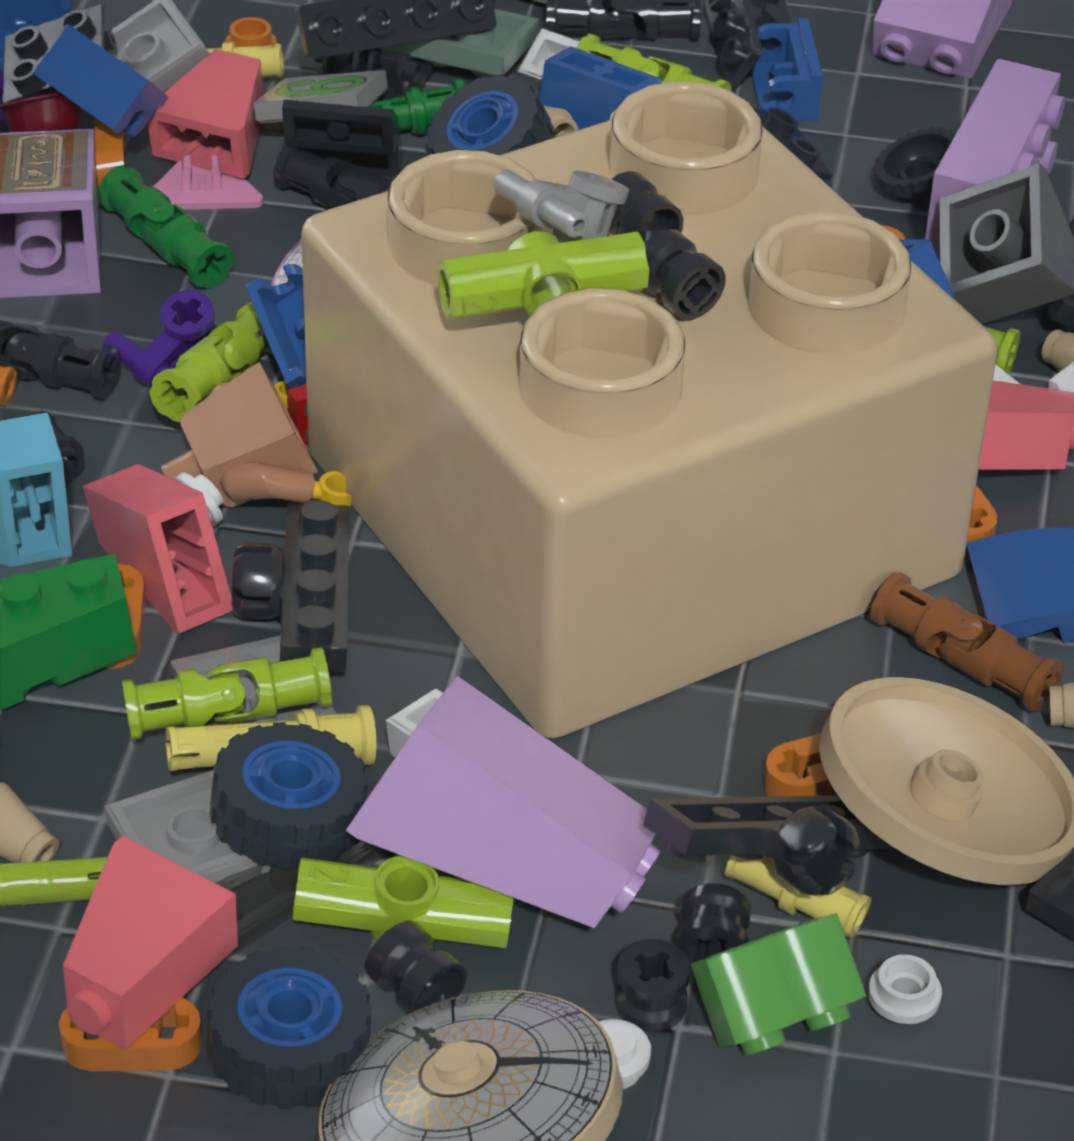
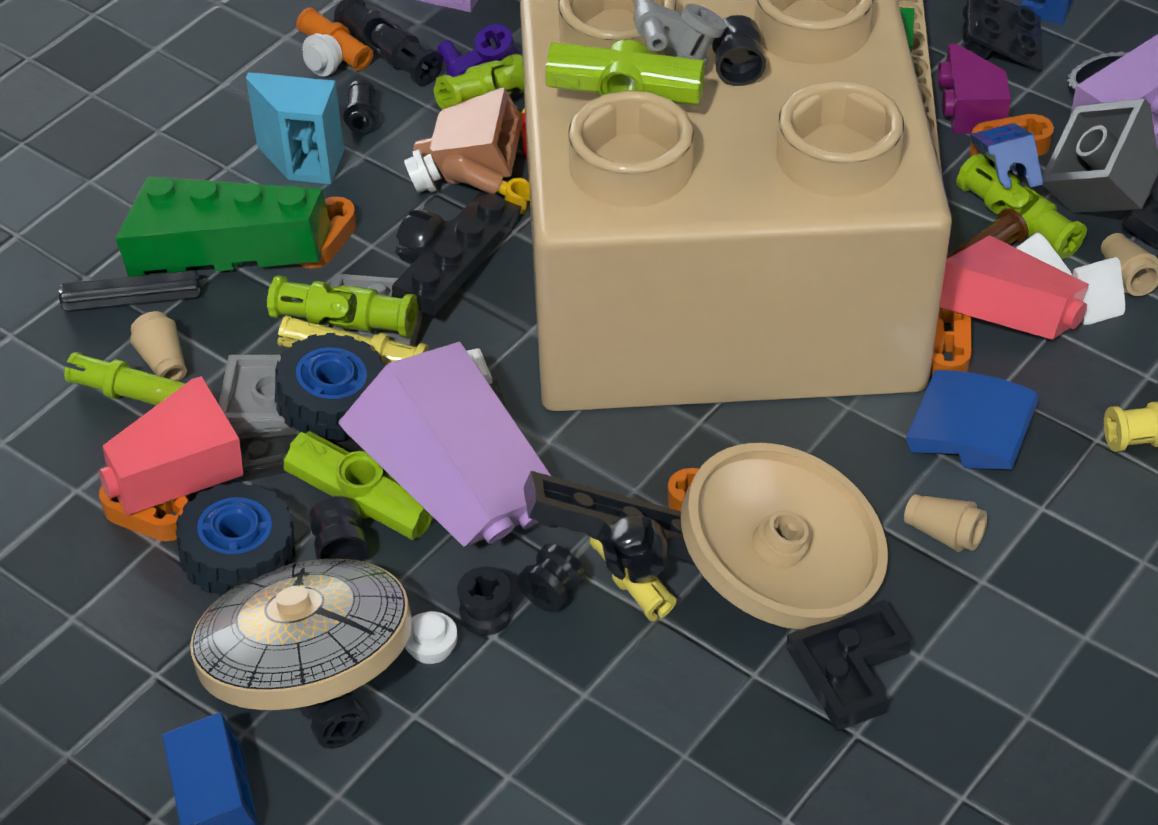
camera: 30 degrees right, 5 degrees up
coral slope [83,464,233,634] -> none
black wheel [644,229,726,320] -> none
bright green brick [690,913,866,1056] -> none
white plate [868,955,942,1024] -> none
dark orange piece [870,572,1065,712] -> none

